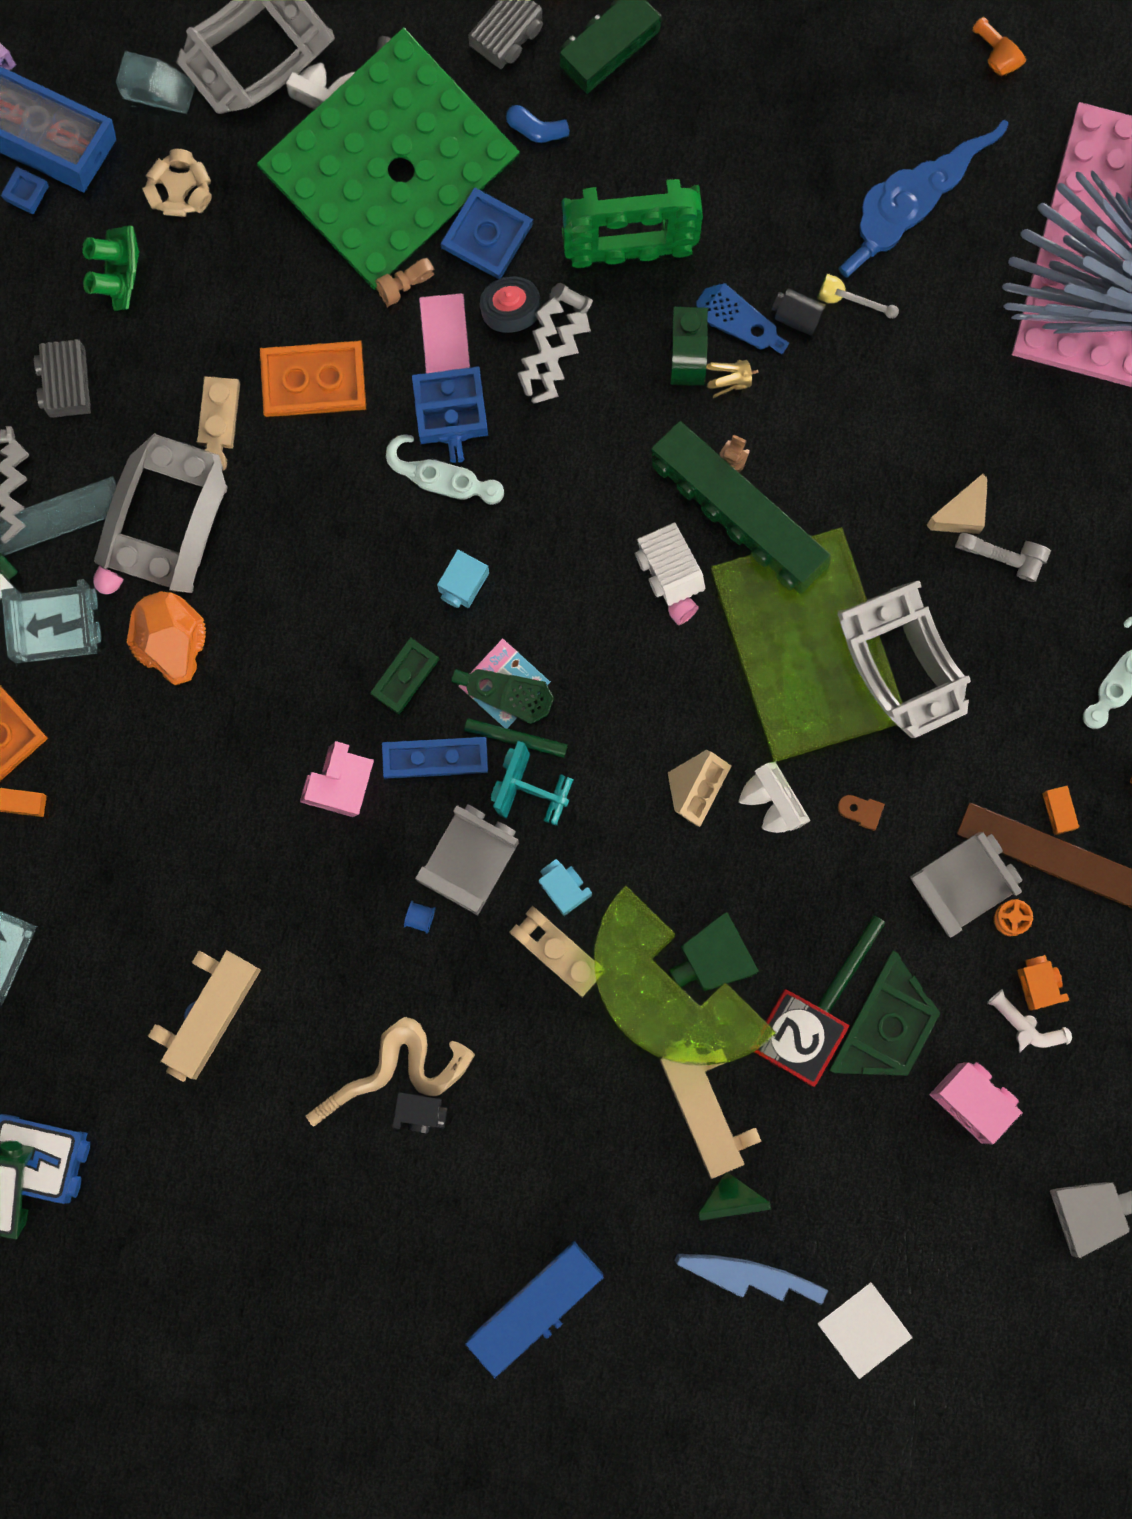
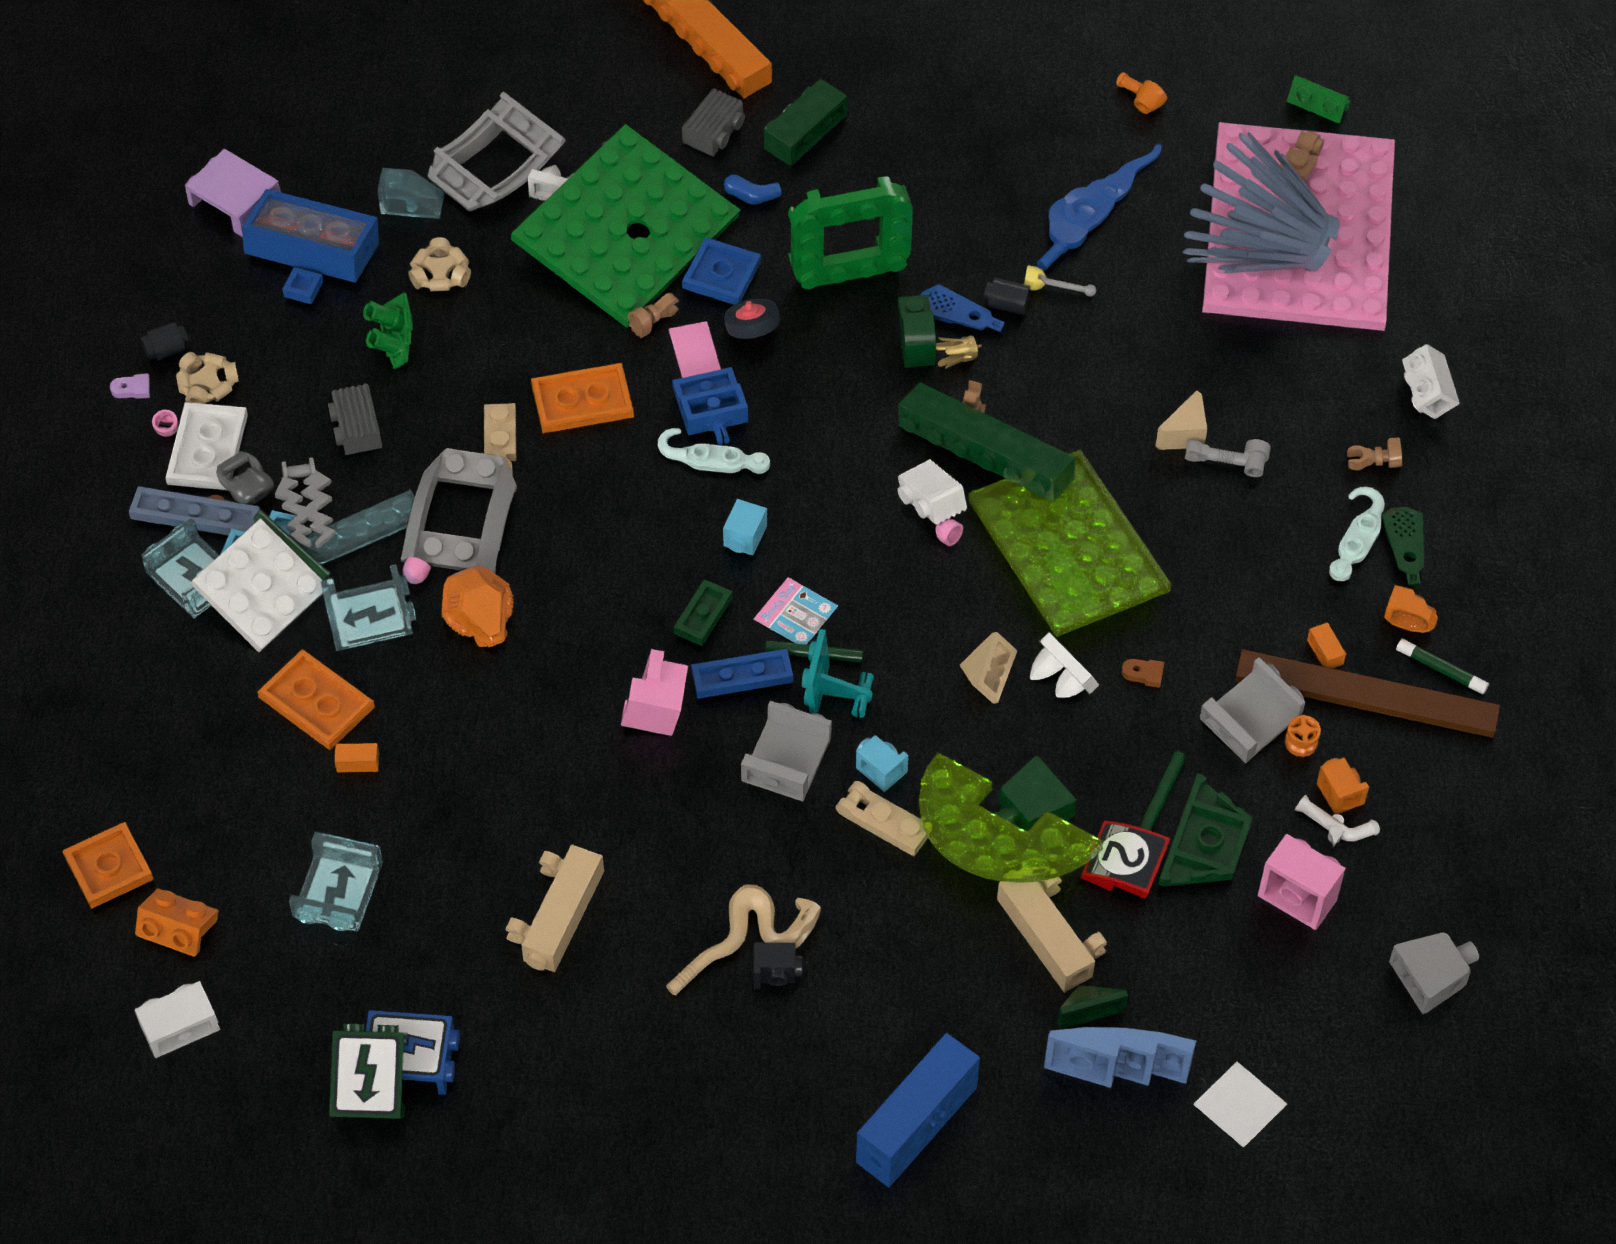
camera: 10 degrees left, 25 degrees down
blue axle [404,900,435,934] -> none
dark green piece [451,669,554,724] -> none
light grey piece [518,283,593,403] -> none
light grey wedge [838,580,971,738] -> none

